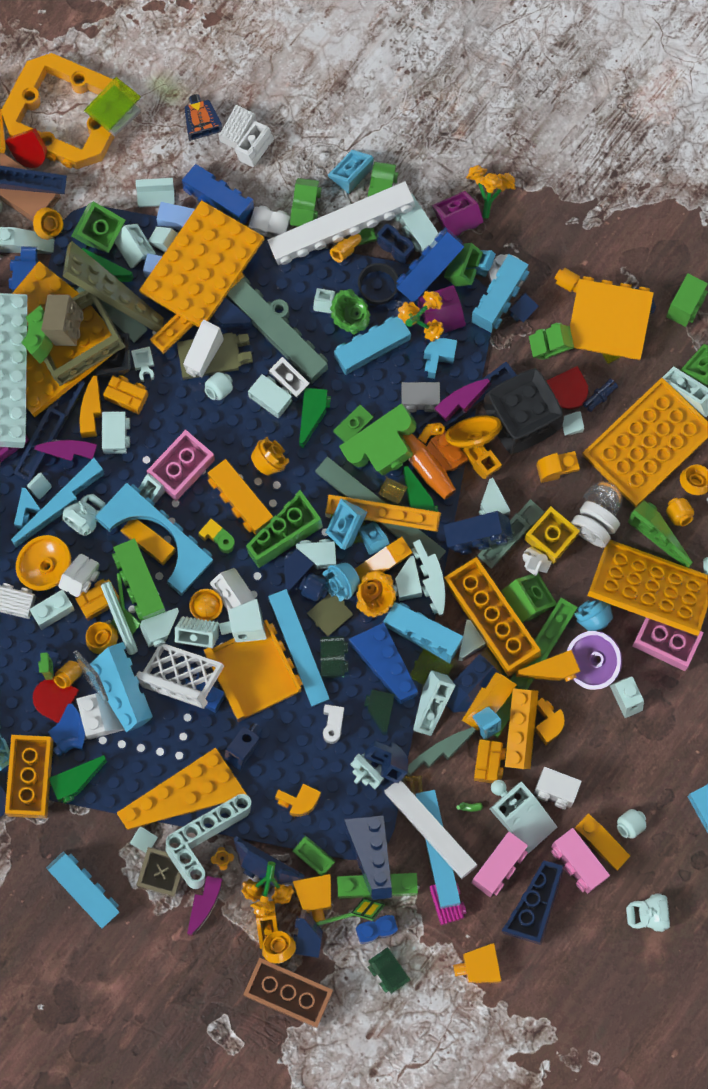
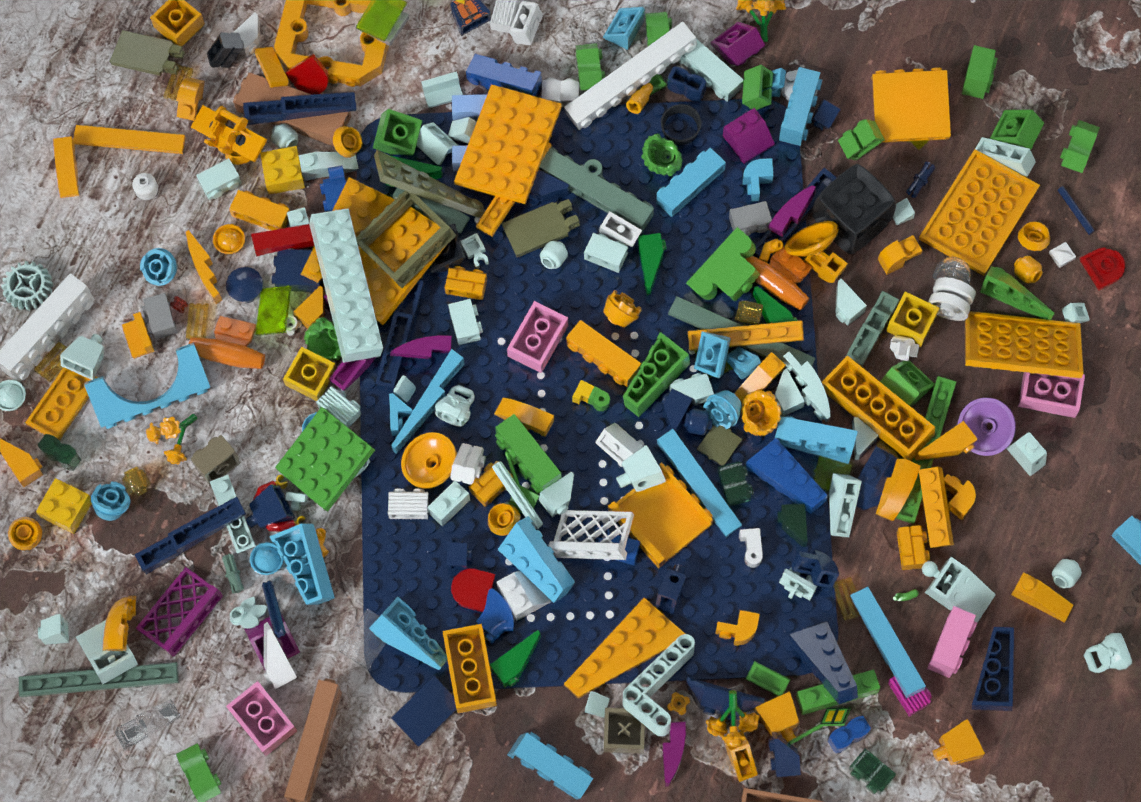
camera: 10 degrees left, 5 degrees down
bright green brick [21,305,53,364] -> none
bright green plate [38,653,54,680] -> none
dark tan brick [41,295,83,346] -> none
light orange brick [54,661,82,688] -> none
clear piece [74,650,109,702] -> none
light orange slope [80,376,102,438] -> none
medium azure arch [95,483,213,596] -> none
light aqua slope [138,473,165,503] -> none
light aqua brick [175,616,219,648] -> none
white slope [183,319,224,378] -> none
light orange hat [189,589,223,621] -> none
light orange hat [262,931,296,963] -> none
light aqua slope [313,288,335,313] -> none
bright green plate [333,405,374,442] -> none
white tile [384,781,477,879] -> none
blue wedge [396,227,464,302] -> none
light orange plant [398,291,444,342] -> none
sand green slope [407,727,476,777] -> none
dark blue brick [443,511,513,555] -> none
medium azure slope [472,707,501,740] -> none
white brick [533,767,581,809] -> none
red tile [547,366,588,410] -> none
bright pink brick [551,828,610,894] -> none
light orange brick [554,268,580,293] -> none
medium azure cone [574,600,613,631] -> none

